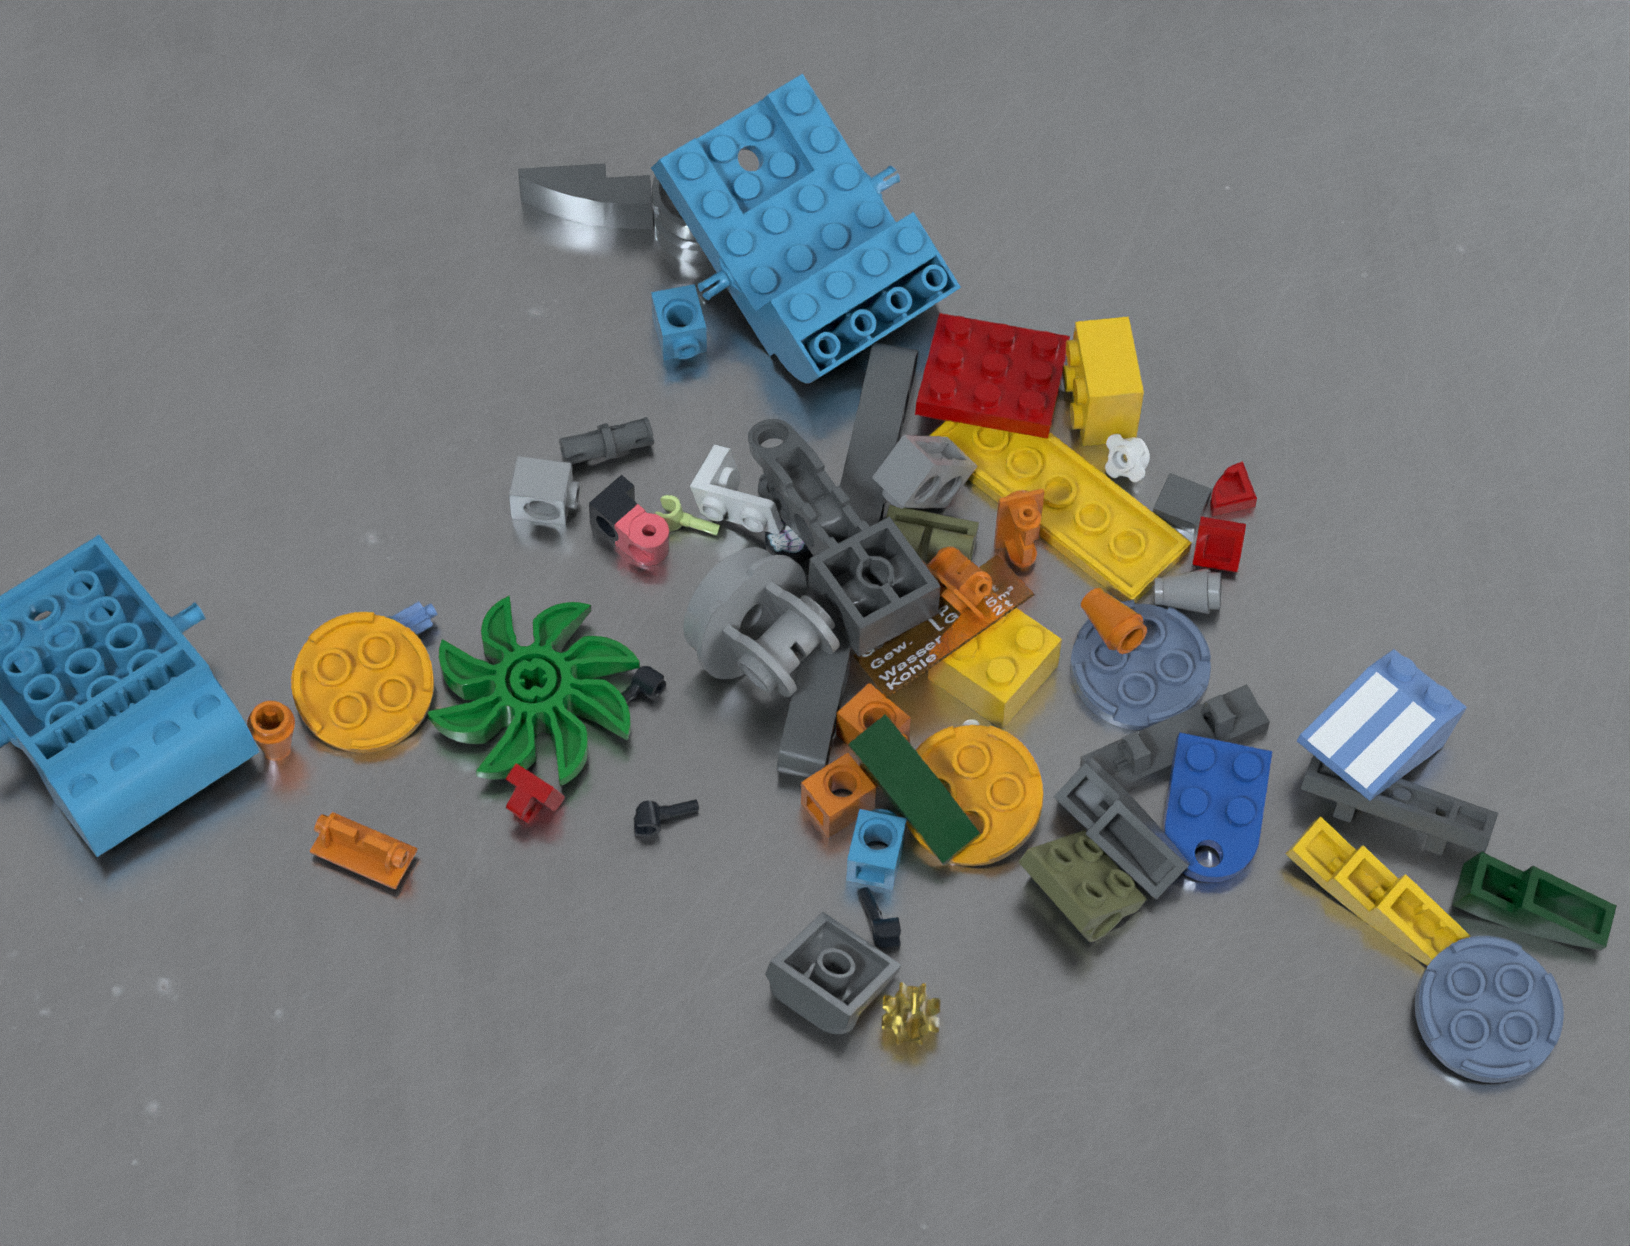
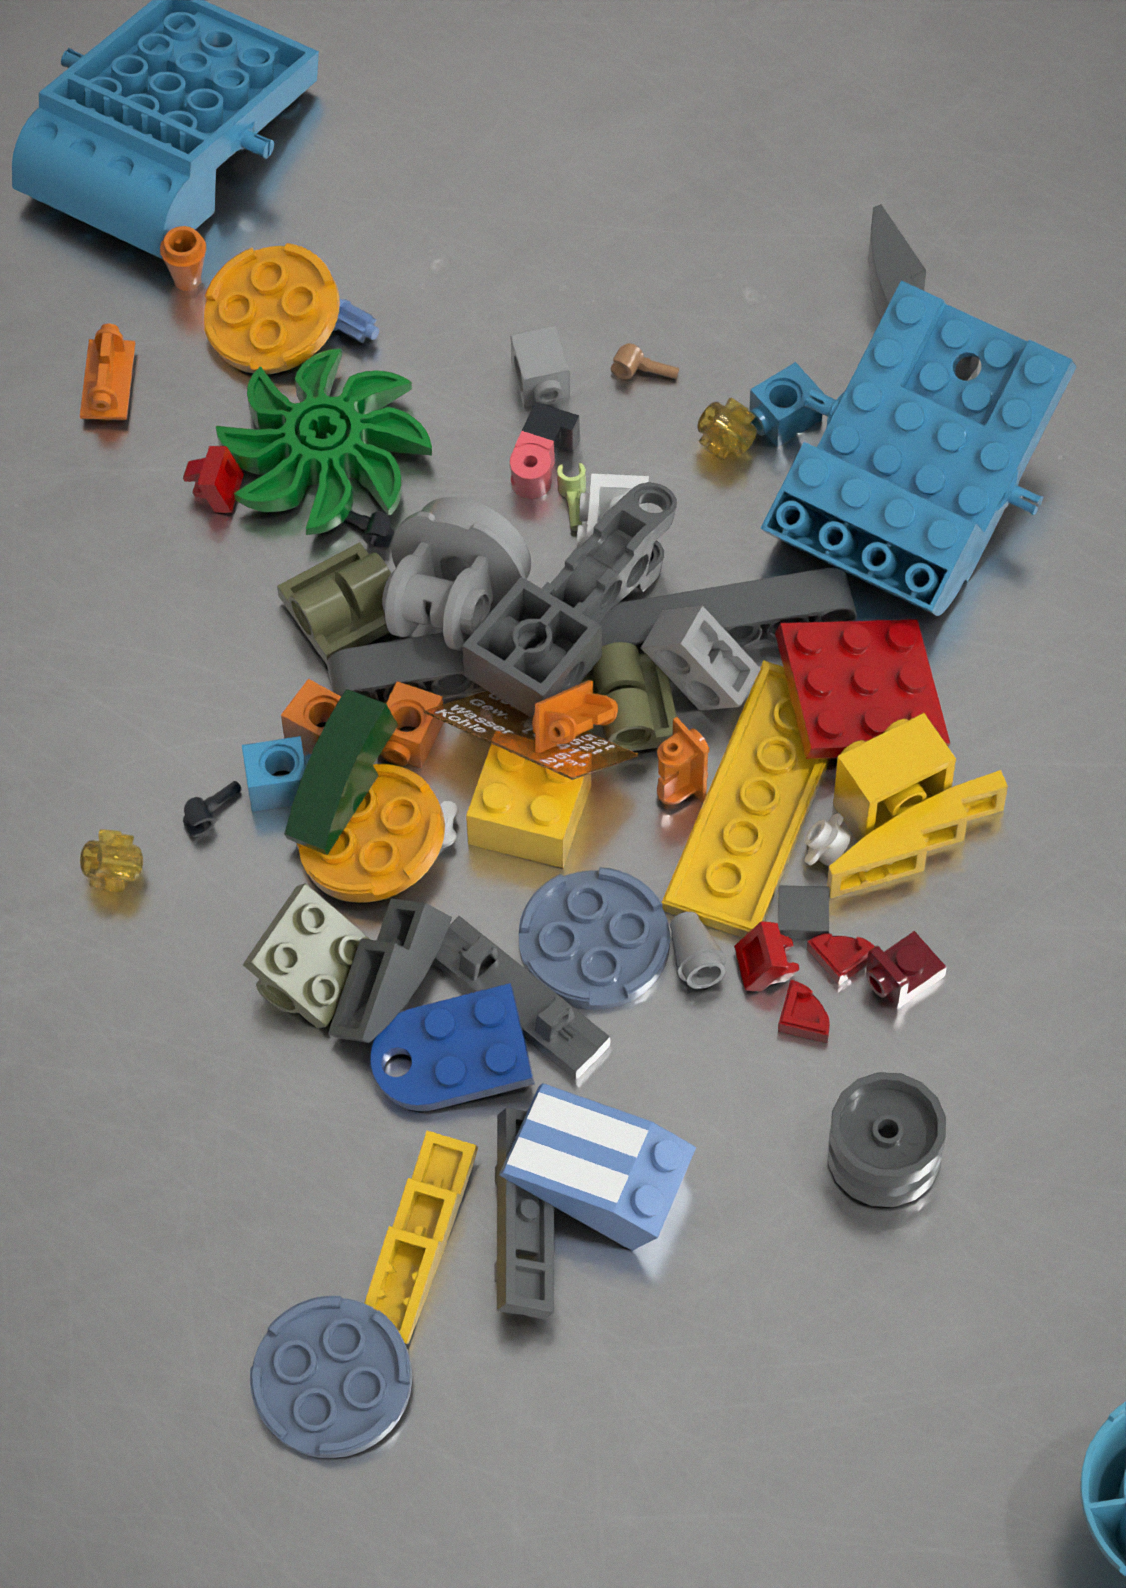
camera: 70 degrees right, 0 degrees up
dark grey pin [559,417,654,464] -> none
black hand [634,799,699,837] -> none
dark grey slope [765,912,902,1034] -> none
orange cone [1081,588,1147,654] -> none
dark green slope [1452,851,1617,950] -> none
none -> olive plate [277,542,391,664]
none -> medium nougat hand [611,343,679,380]
none -> clear yellow gear [697,398,756,460]
none -> red tile [778,980,830,1043]
none -> yellow slope [827,770,1008,898]
none -> dark grey wheel [828,1072,946,1207]
none -> dark red bracket [866,931,947,1008]

